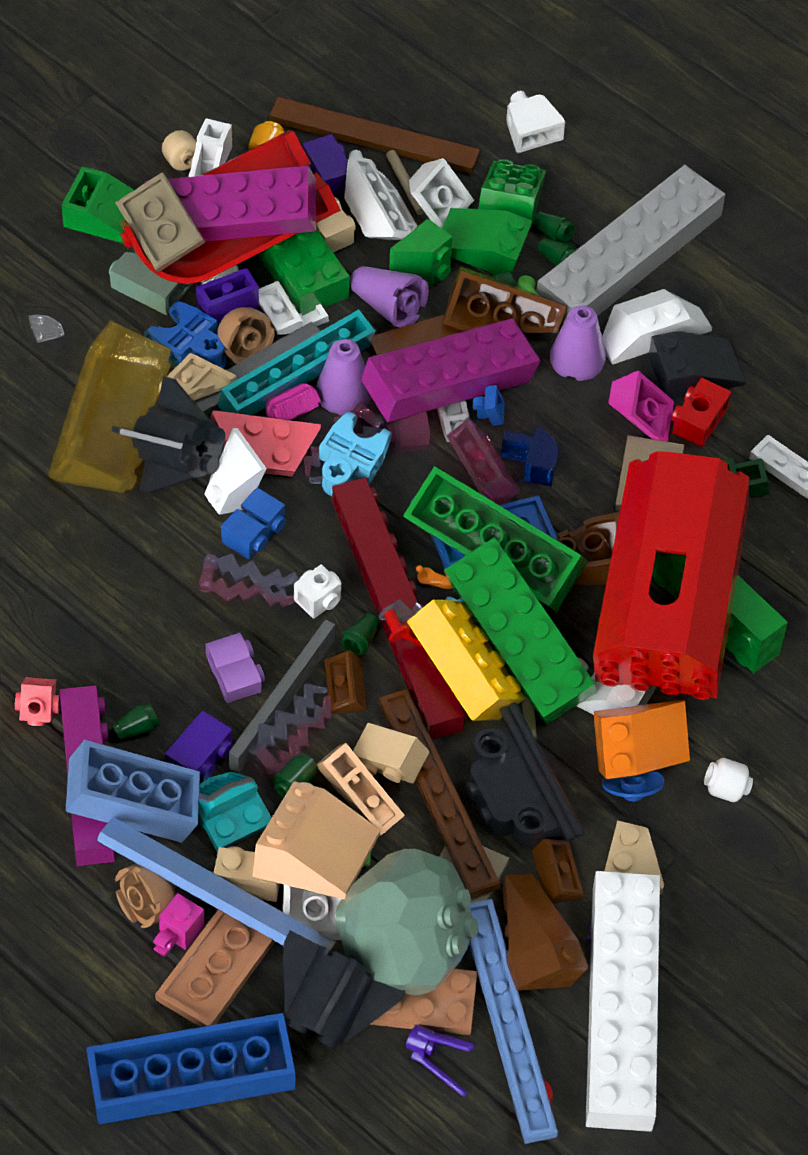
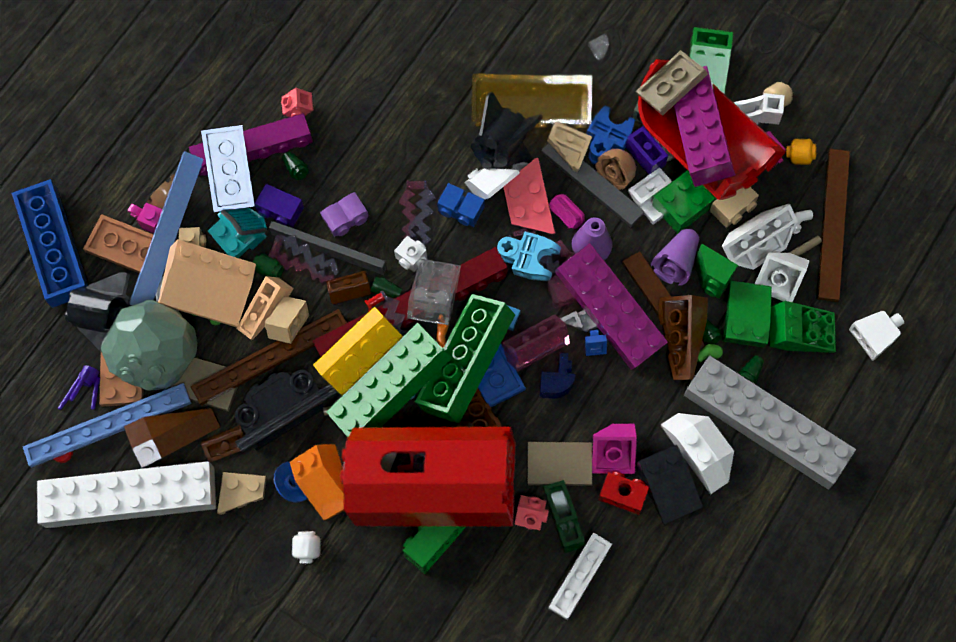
camera: 85 degrees right, 15 degrees up
teal brick [217,309,375,415] -> none
dark purple brick [303,134,348,196] -> none
dark green cone [533,212,575,243] -> none
medium lavender cone [550,306,606,381] -> none
none -> clear slope [407,259,461,325]

